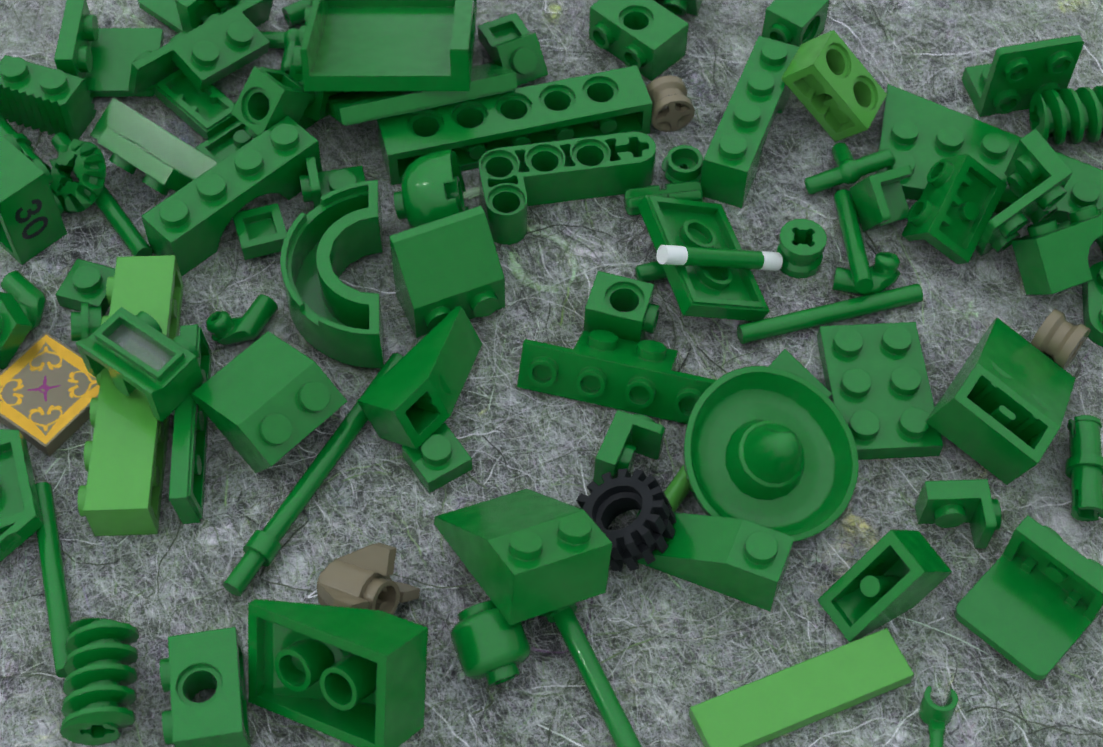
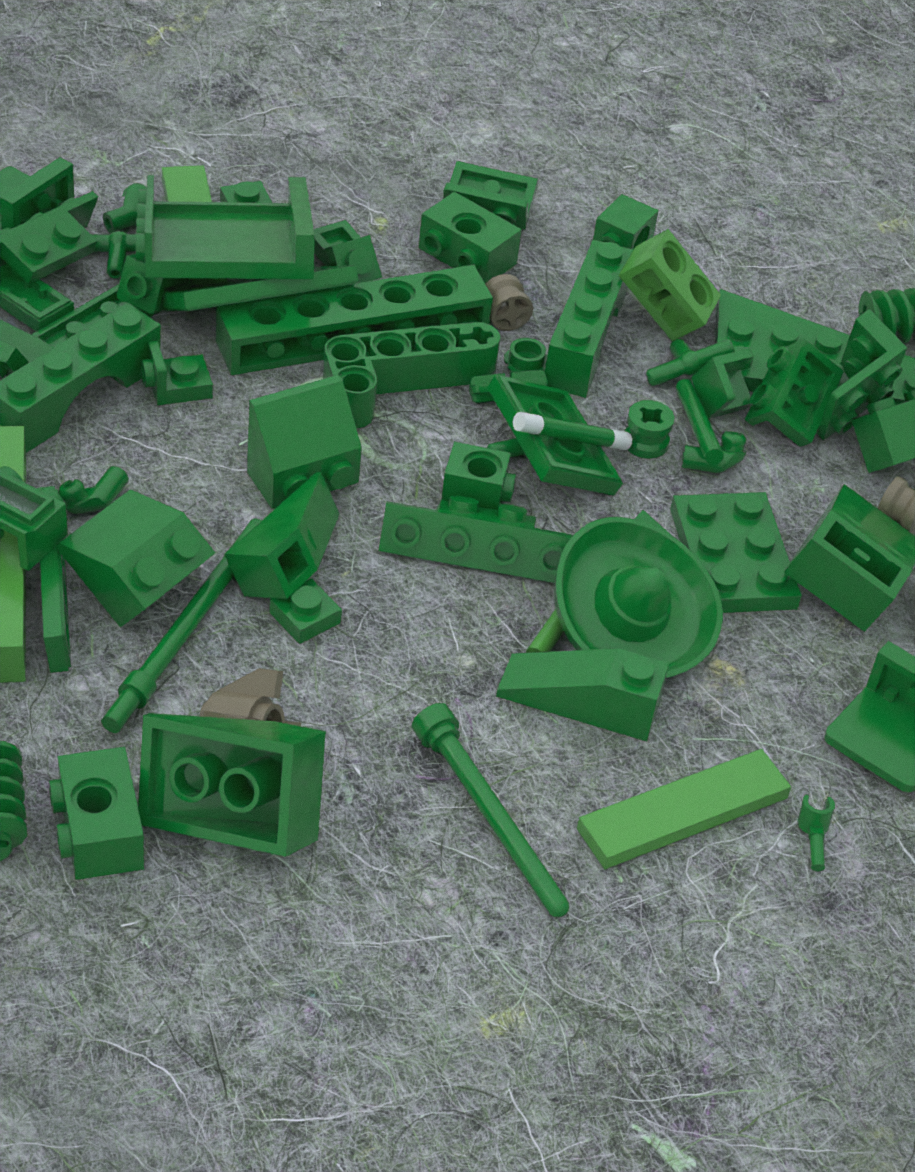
camera: 10 degrees left, 10 degrees down
green brick [231,66,313,138] -> none
green plate [233,203,287,260] -> none
green brick [280,180,384,368] -> none
green cylinder [394,149,469,228] -> none
green slope [434,489,612,625] -> none
green head [450,600,531,687] -> none
black tyre [576,468,676,572] -> none
green bracket [593,410,665,486] -> none
green bar [737,283,923,344] -> none
green slope [817,530,952,642] -> none
green bracket [915,479,1001,549] -> none
green bracket [961,35,1084,117] -> none

